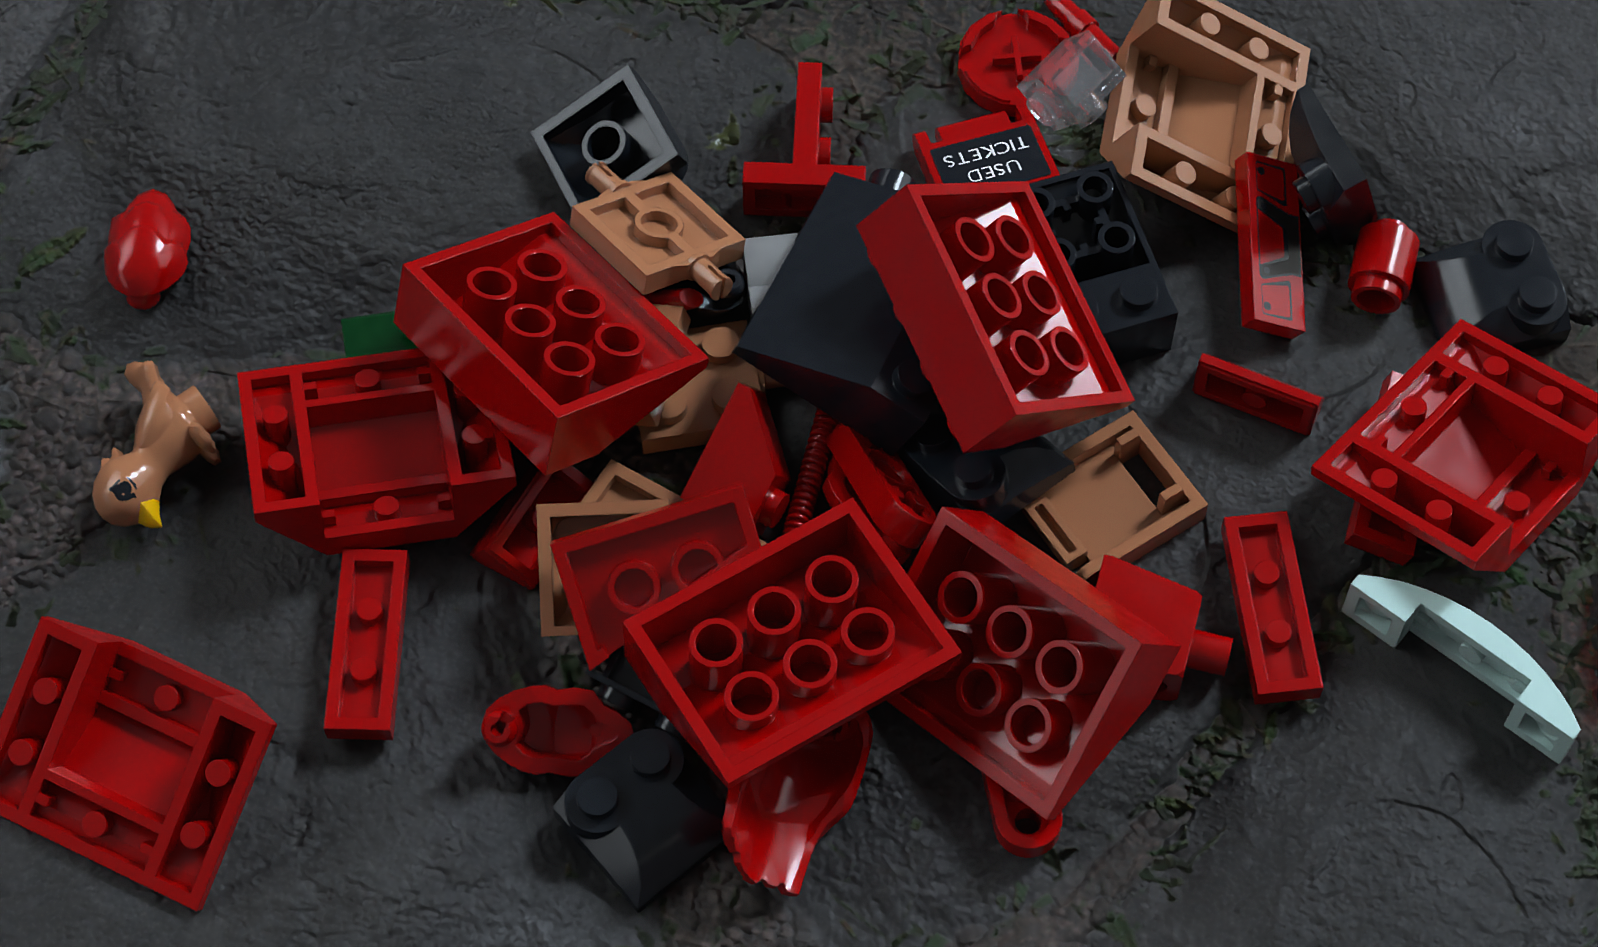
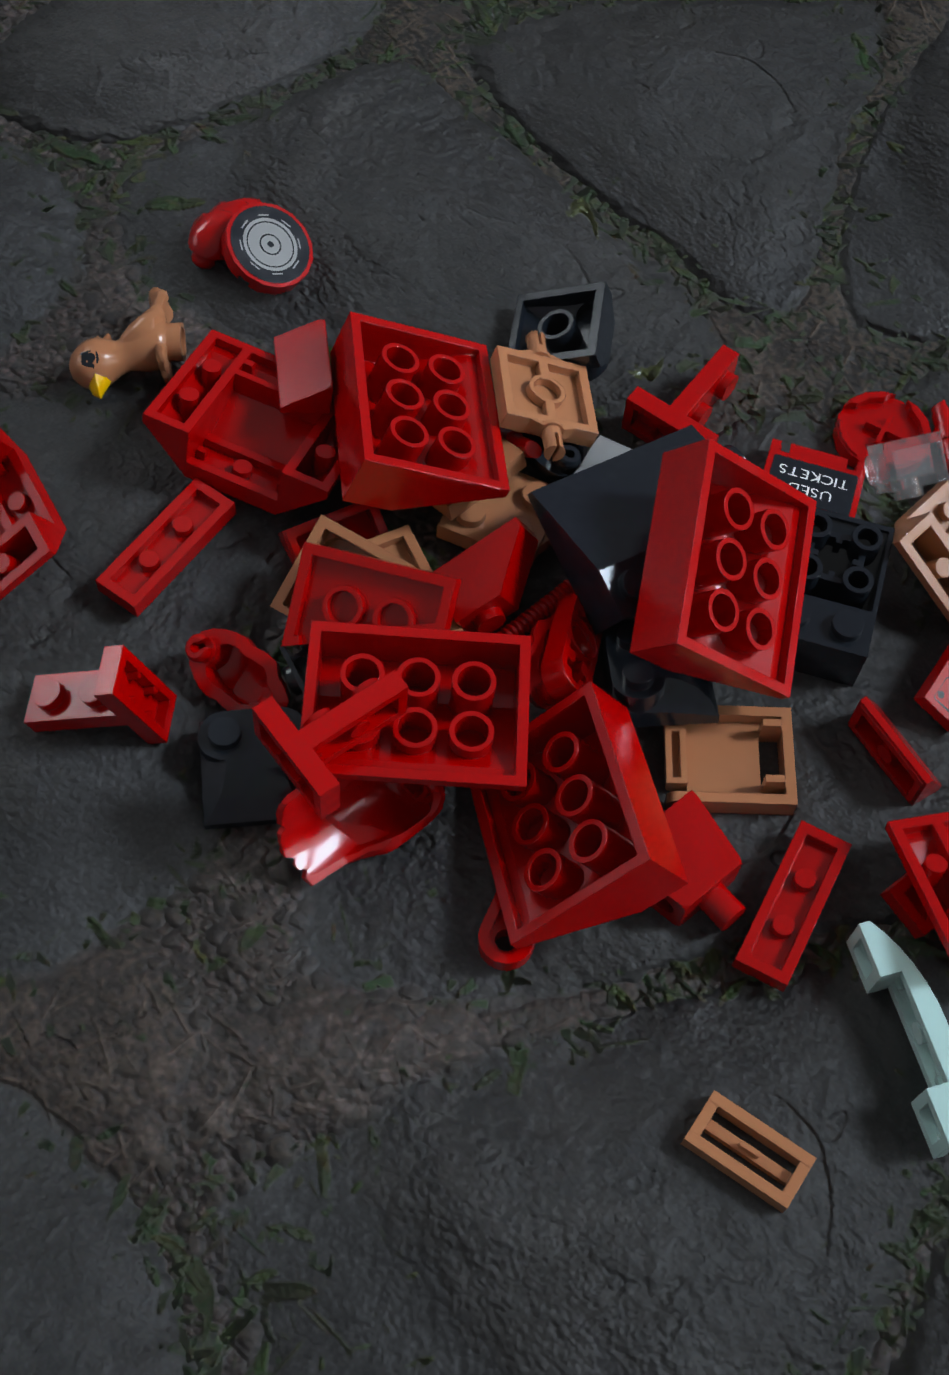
camera: 30 degrees right, 0 degrees up
none -> red bracket [23,645,177,744]
none -> tile [221,202,313,295]
none -> red bracket [252,670,408,819]
none -> red slope [273,319,333,414]
none -> nougat tile [681,1090,817,1213]

